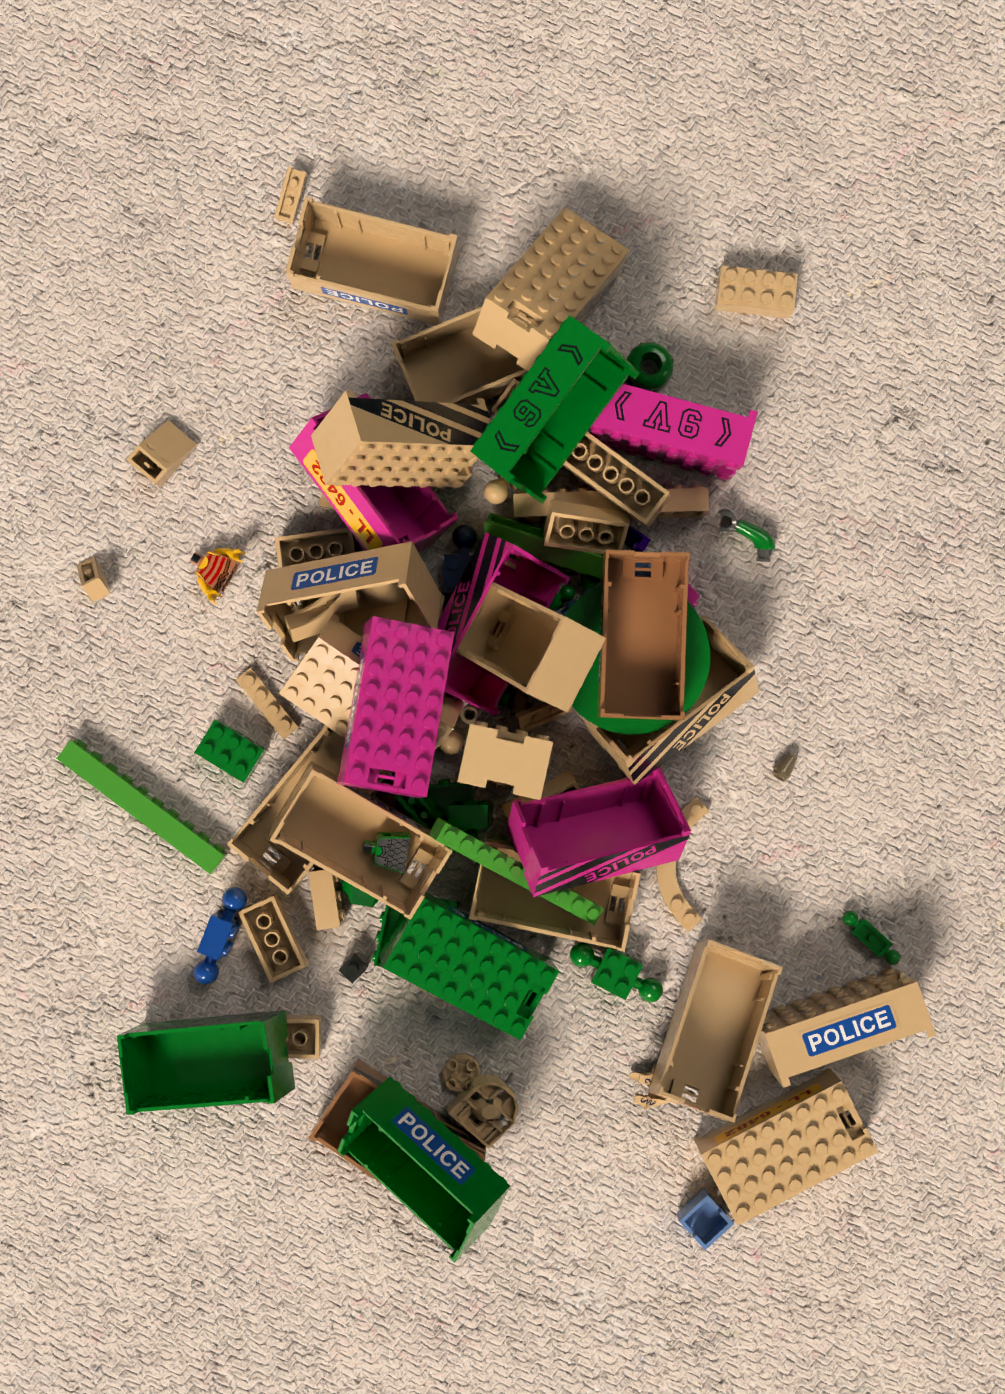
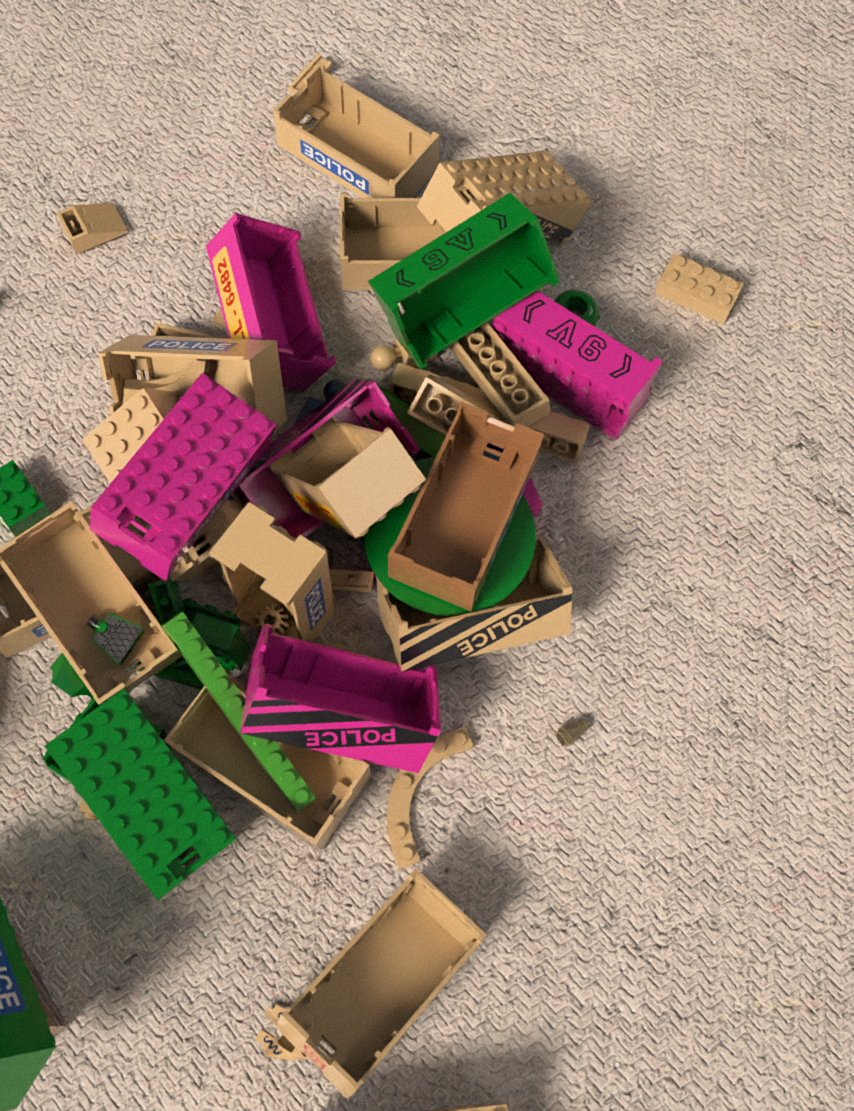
camera: 15 degrees right, 20 degrees down
torso [190,548,246,605] -> none
tan plate [236,667,299,739] -> none
tan brick [308,867,347,930] -> none
tan piece [311,390,491,488] -> none
pearl dark grey brick [339,953,368,984] -> none
tan tile [443,1053,481,1093] -> none
tan connector [447,1074,519,1149] -> none
green brick [570,942,663,1002] -> none
green piece [718,509,775,562] -> none
tan piece [759,967,936,1088] -> none
green plate [842,910,901,965] -> none

